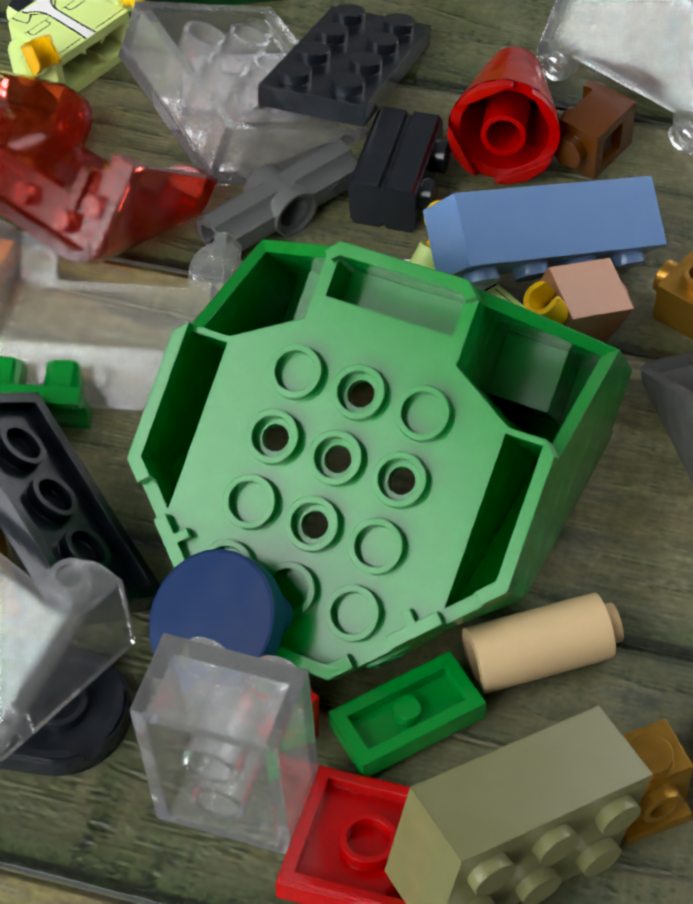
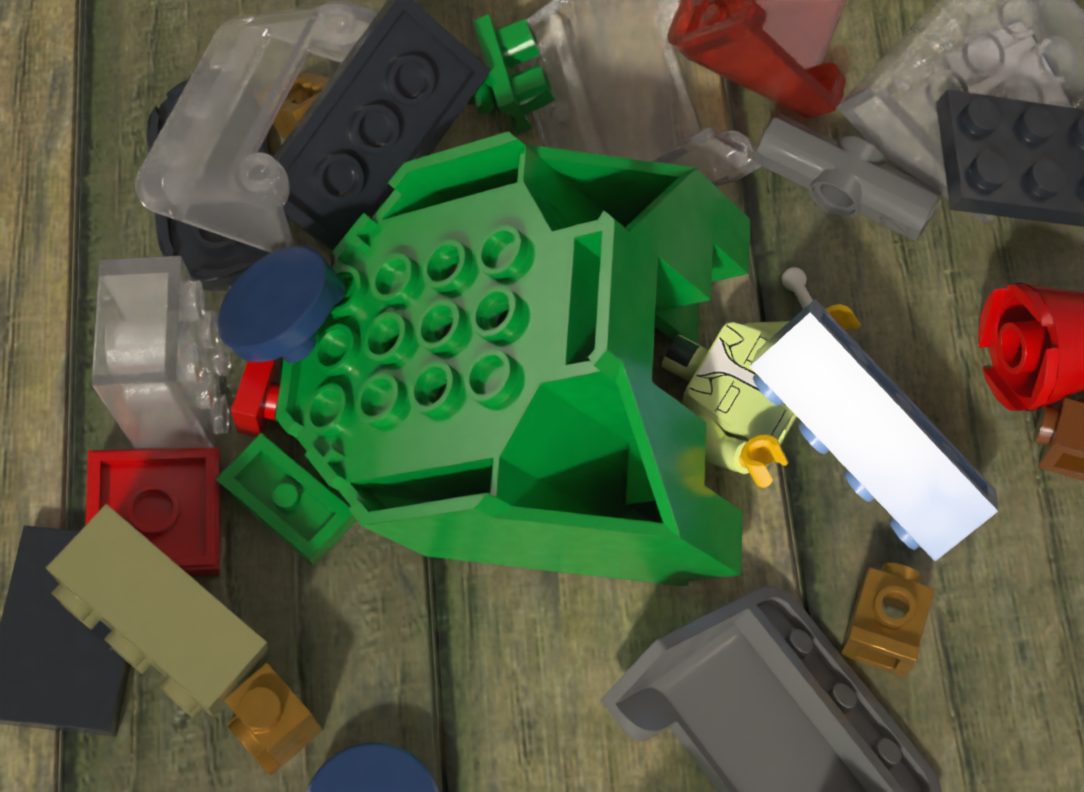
camera: 70 degrees right, 15 degrees up
black brick [348,106,451,233] -> none
tan brick [462,592,624,695] -> none
nougat brick [538,258,634,341] -> none

